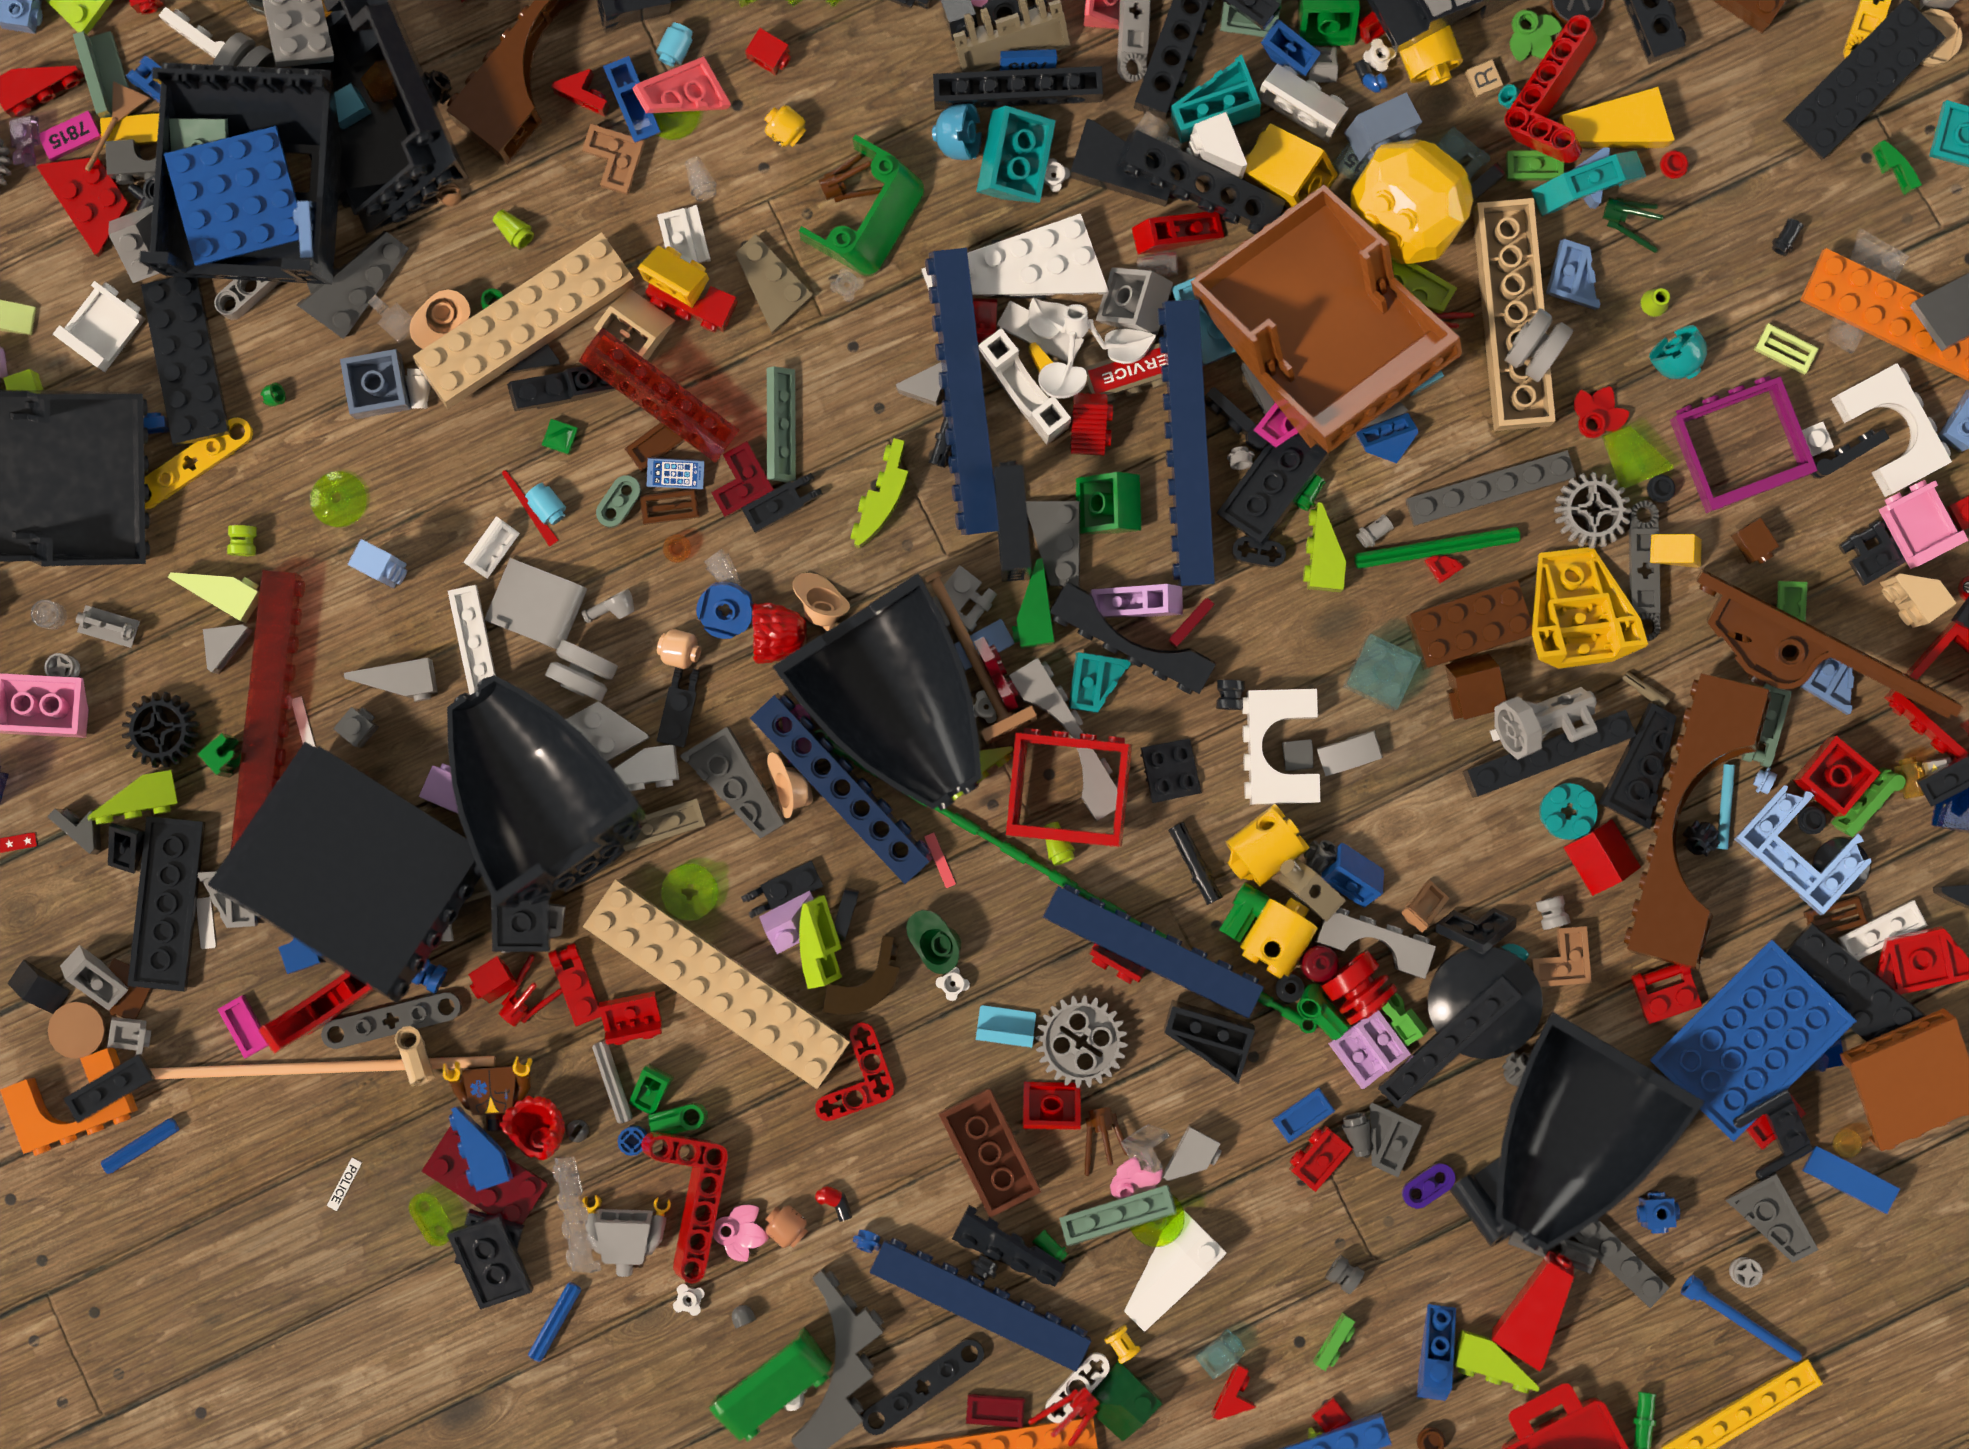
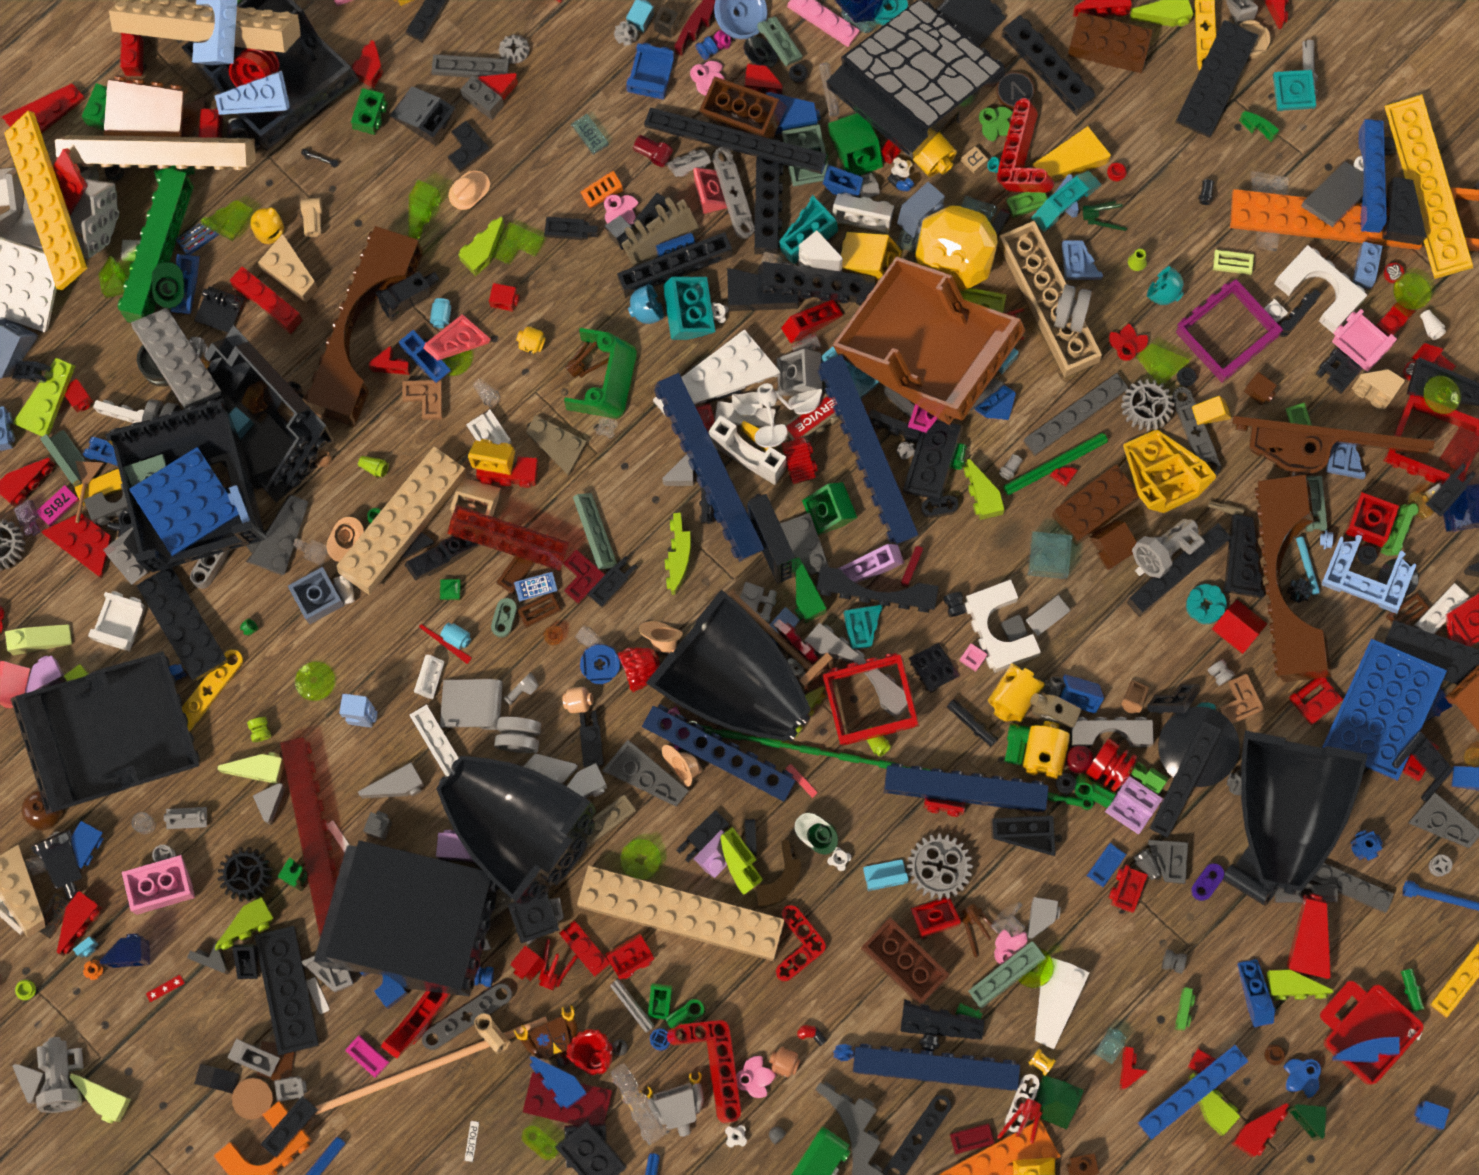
camera: 15 degrees left, 10 degrees down
none -> bright pink plate [959,644,987,672]

